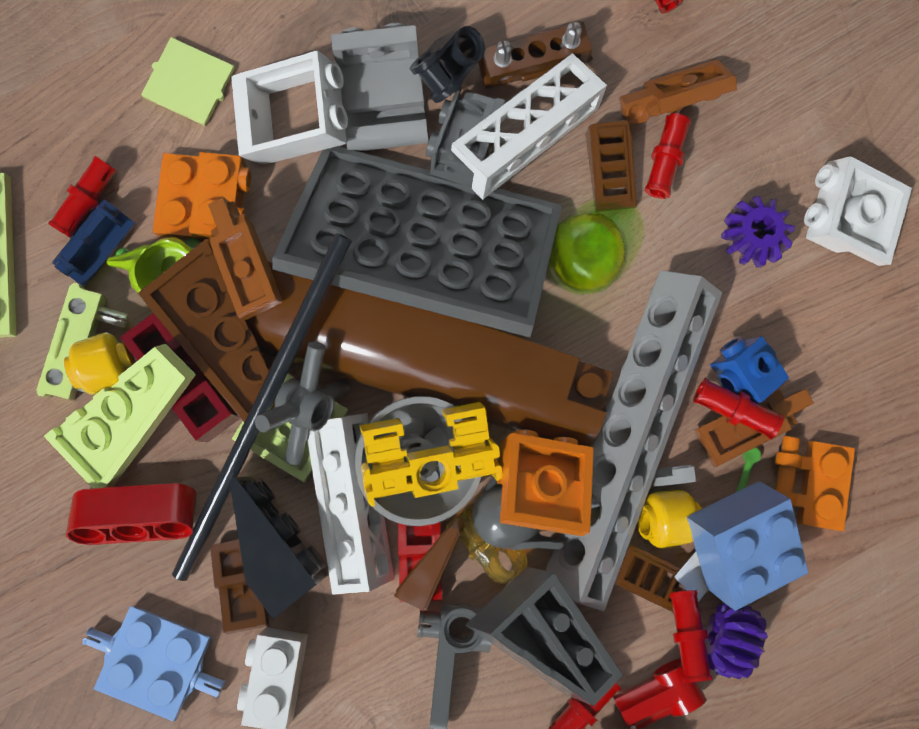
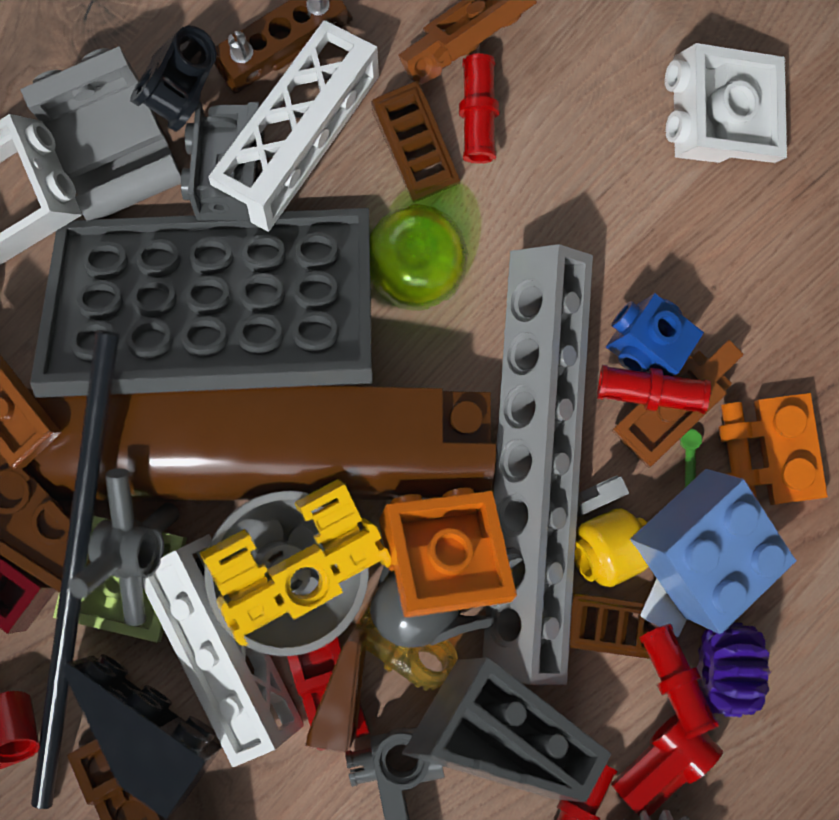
camera: 10 degrees left, 0 degrees up
dark purple gear [721,196,796,268] -> none

